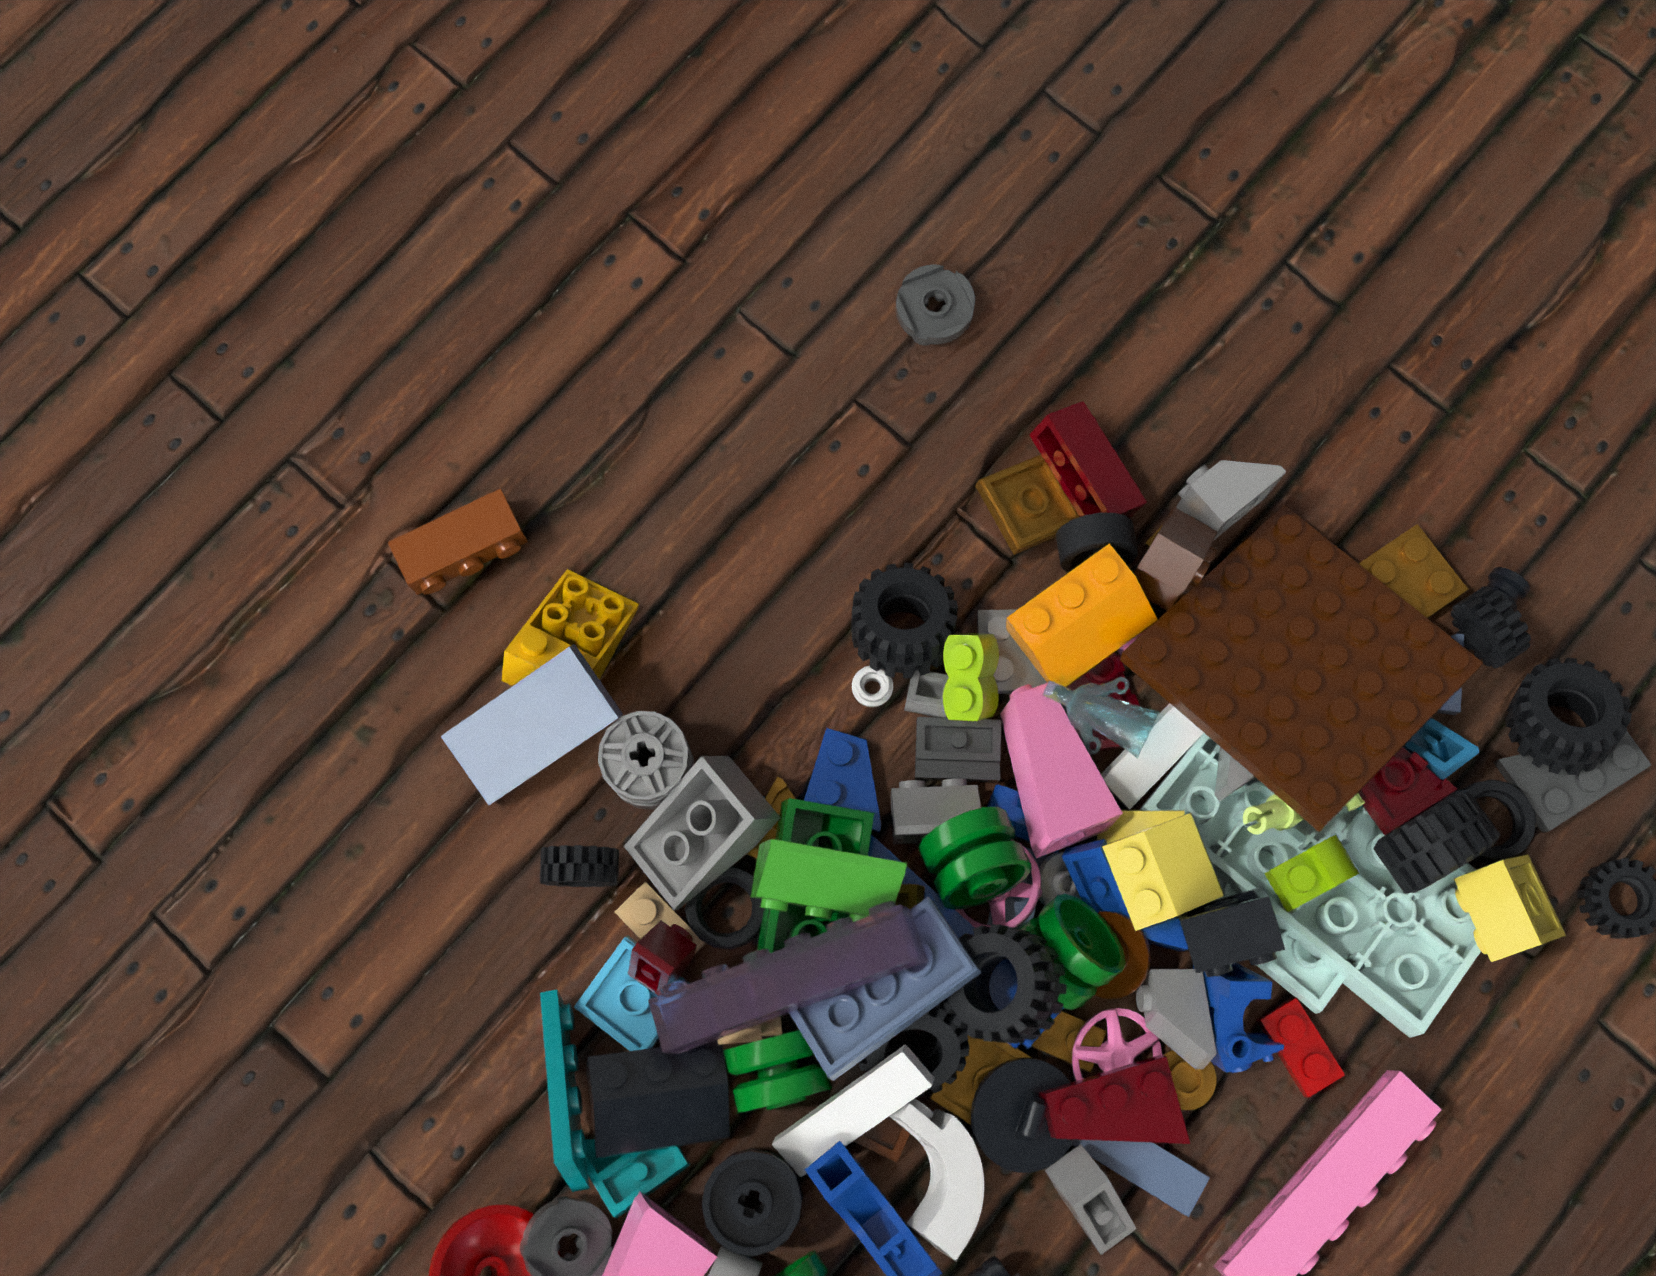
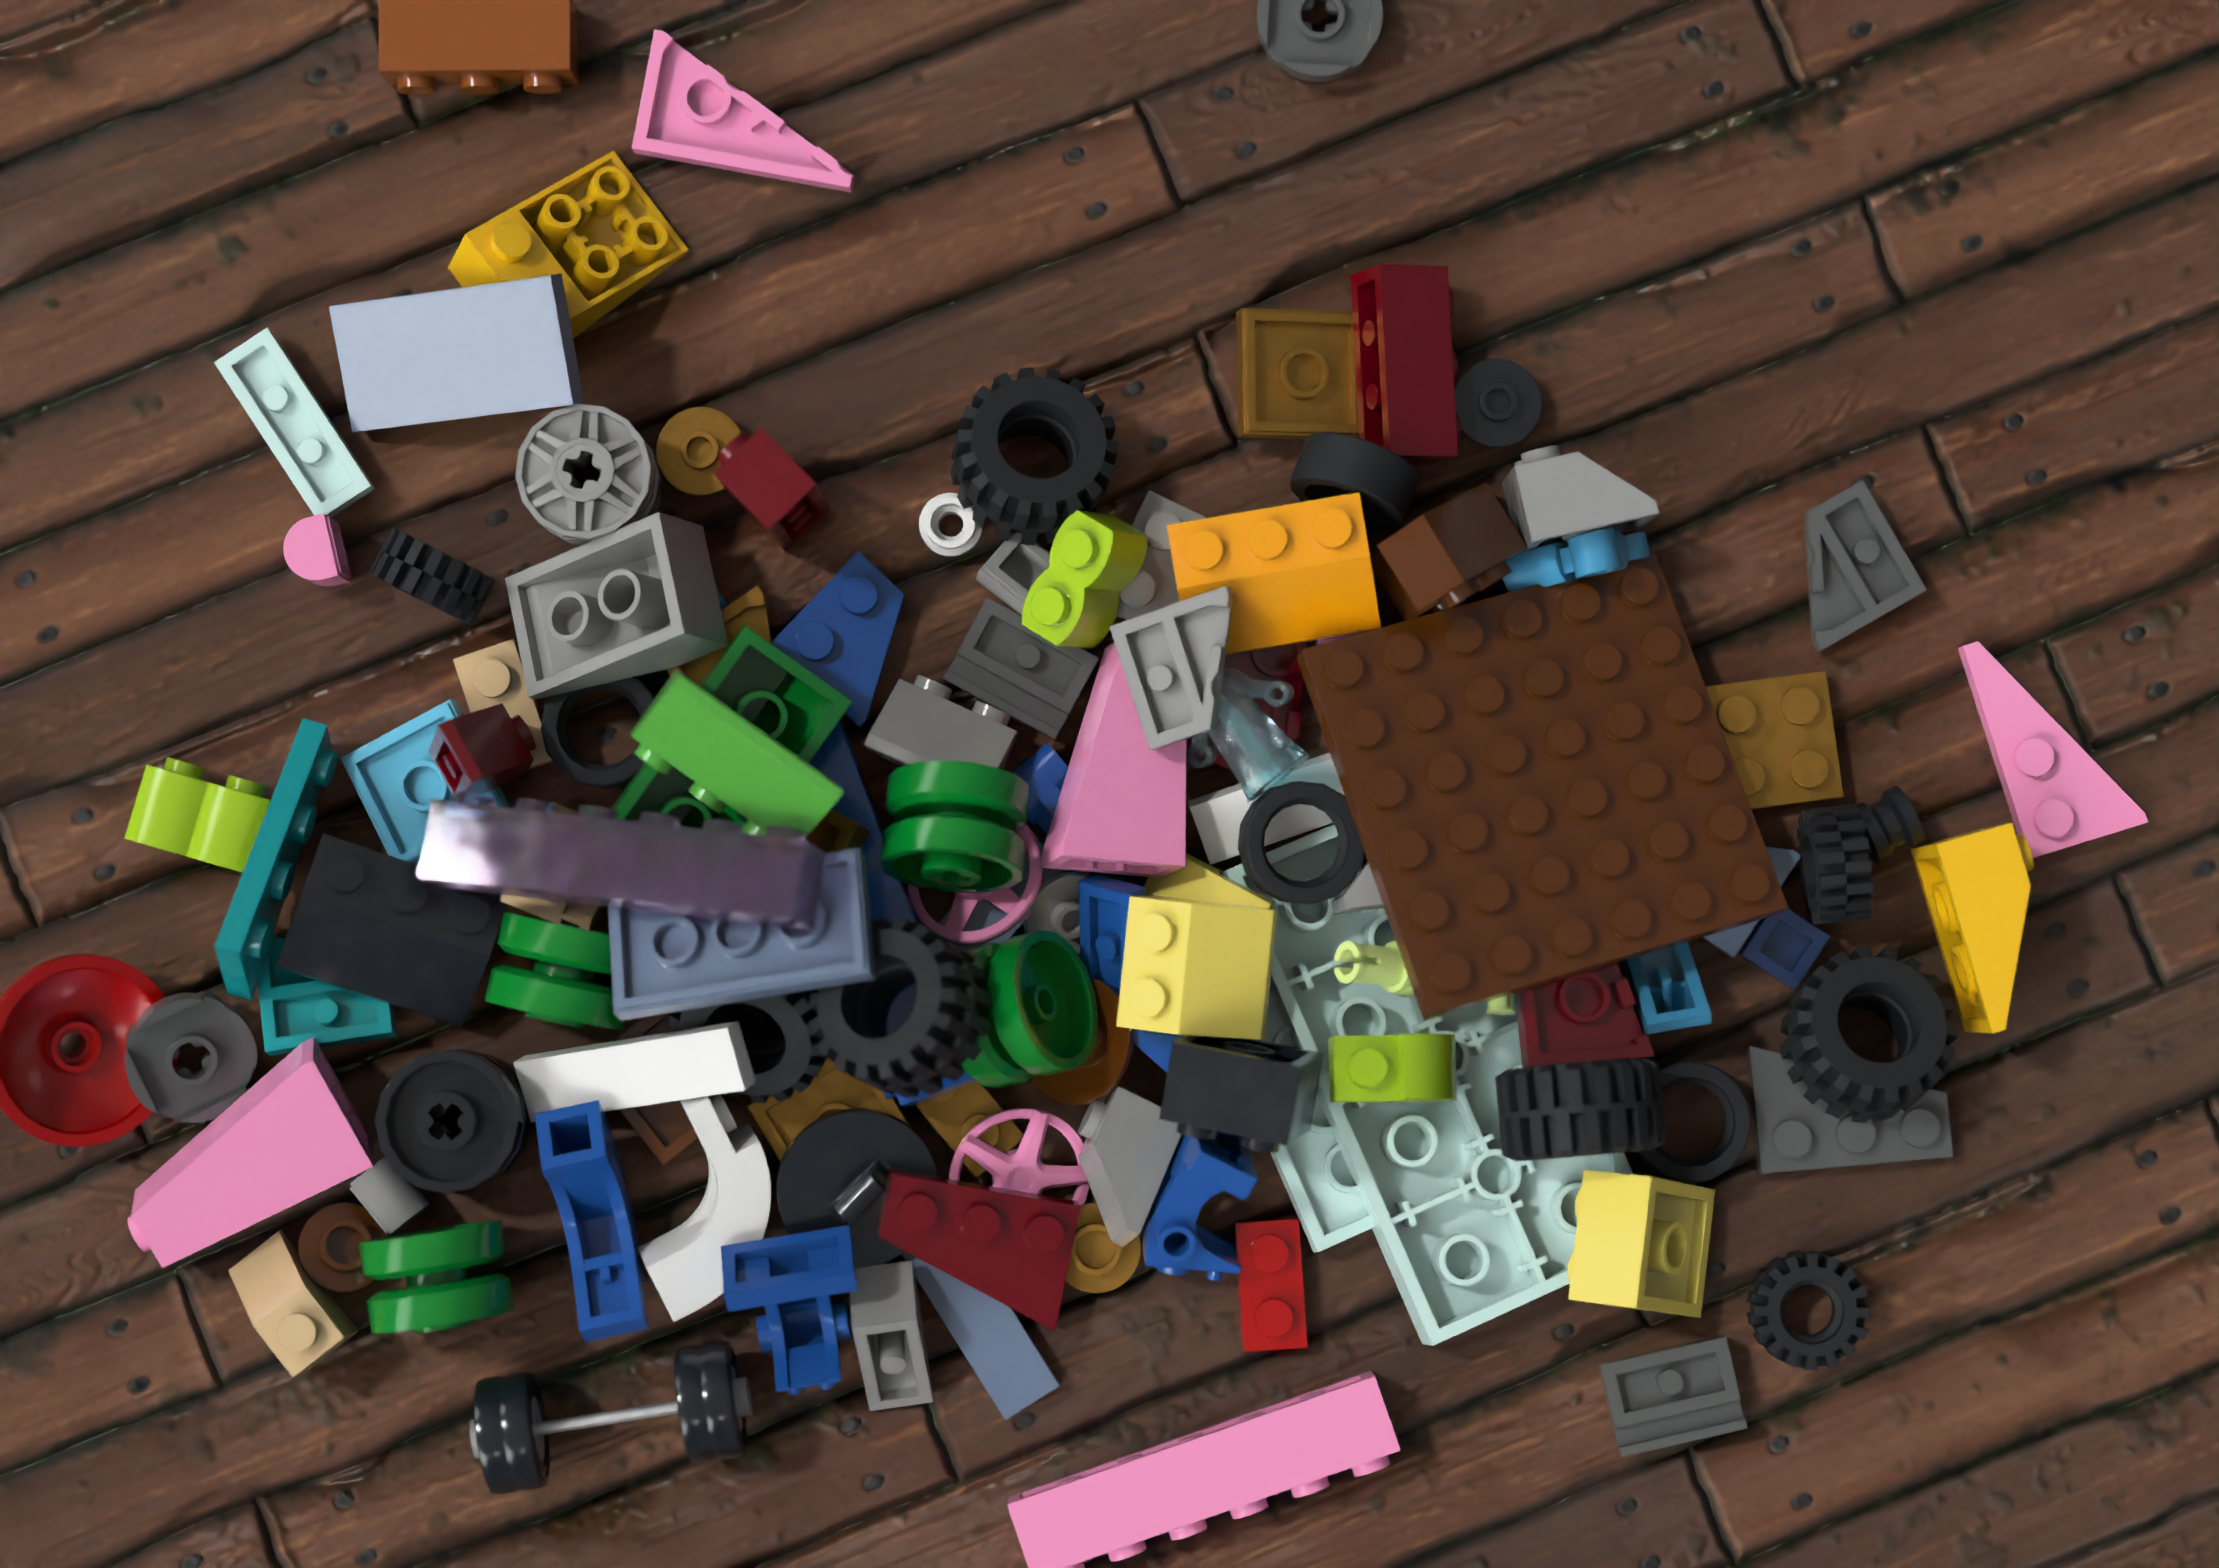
camera: 25 degrees right, 10 degrees up
none -> lime brick [125,757,271,873]
none -> light aqua plate [214,328,376,518]
none -> bright pink brick [283,514,352,587]
none -> bright pink wing [632,29,854,193]
none -> pearl gold piece [656,407,741,496]
none -> dark red brick [714,427,830,552]
none -> blue tile [721,1225,858,1395]
none -> light grey wing [1110,586,1234,750]
none -> black tyre [1238,781,1365,904]
none -> black piece [1454,359,1542,448]
none -> dark azure bar [1503,528,1651,592]
none -> dark grey plate [1598,1335,1748,1457]
none -> dark blue plate [1738,908,1831,990]
none -> dark grey wing [1803,480,1927,653]
none -> yellow slope [1911,823,2034,1033]
none -> bright pink wing [1958,641,2148,858]

